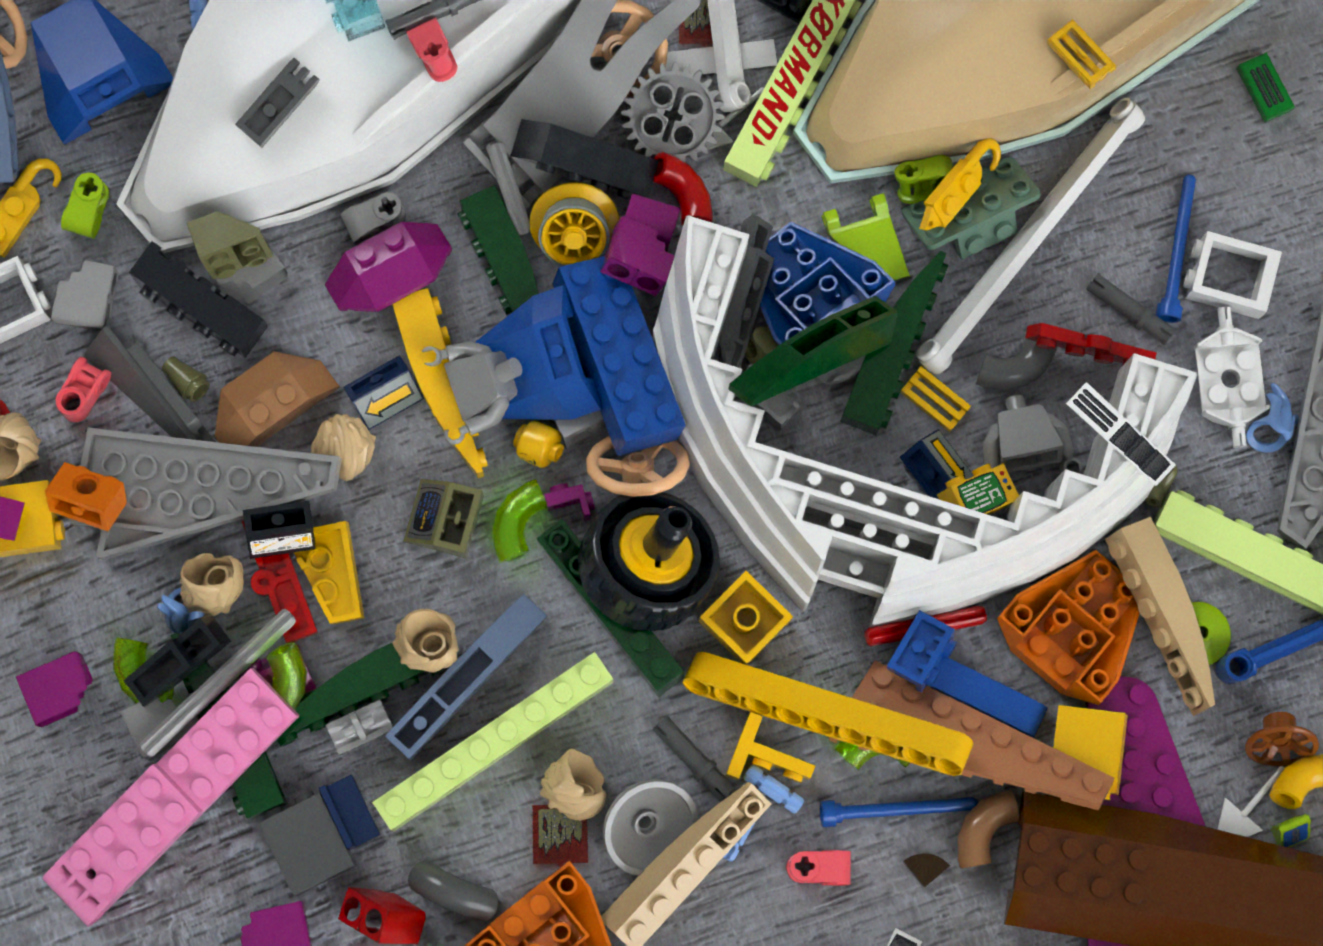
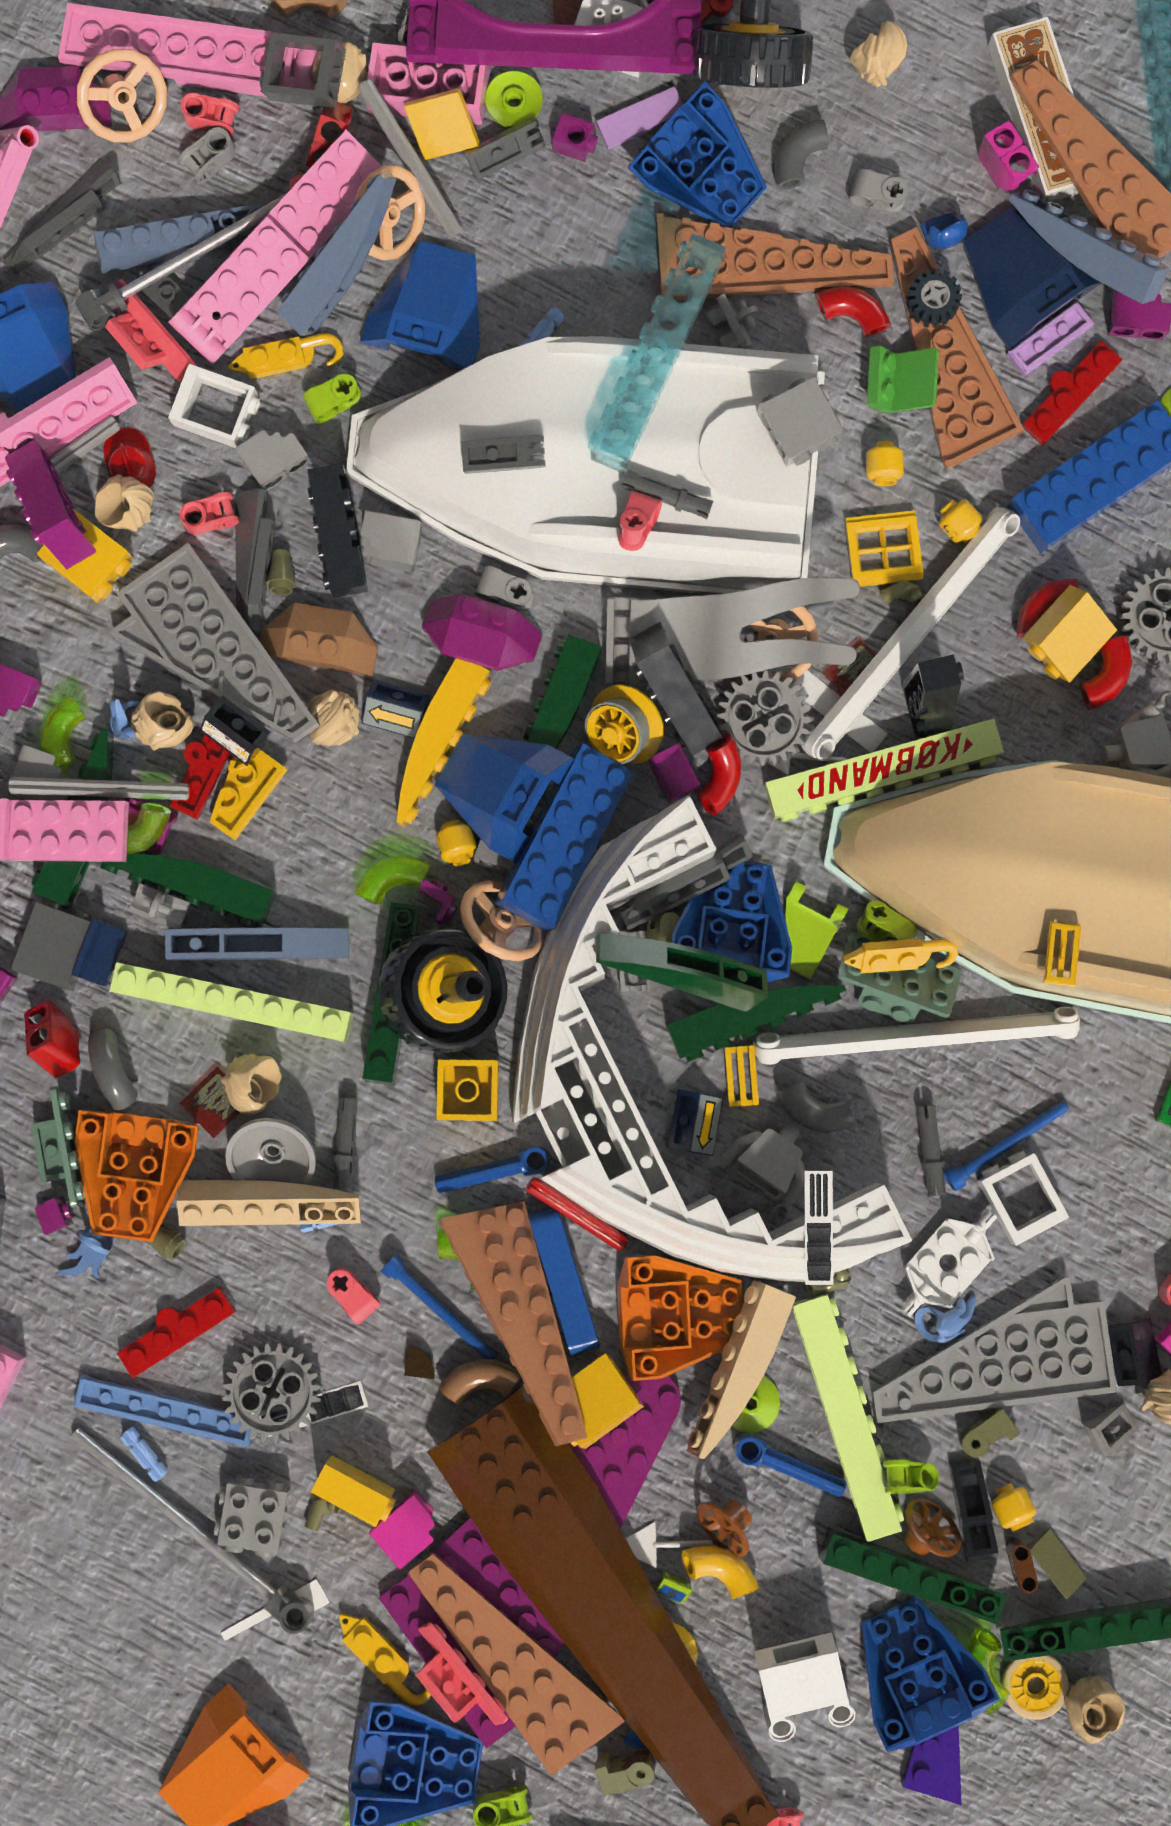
camera: 55 degrees right, 5 degrees up
orange brick [45,462,127,531] -> none
black slope [124,615,231,707] -> none
olive slope [187,211,274,279] -> none
tan hair [392,609,459,672] -> none
olive slope [403,479,484,559] -> none
light grey torso [422,341,523,445] -> none
light grey axle [487,142,530,235] -> none
magenta piece [600,216,675,296] -> none
yellow beam [682,652,973,776] -> none
yellow bracket [725,712,815,783] -> none
light blue axle [744,765,804,813] -> none
blue bracket [887,610,957,693] -> none
brick [937,463,1019,515] -> none
red hinge [1025,323,1157,366] -> none
none -> blue axle [435,1146,551,1193]

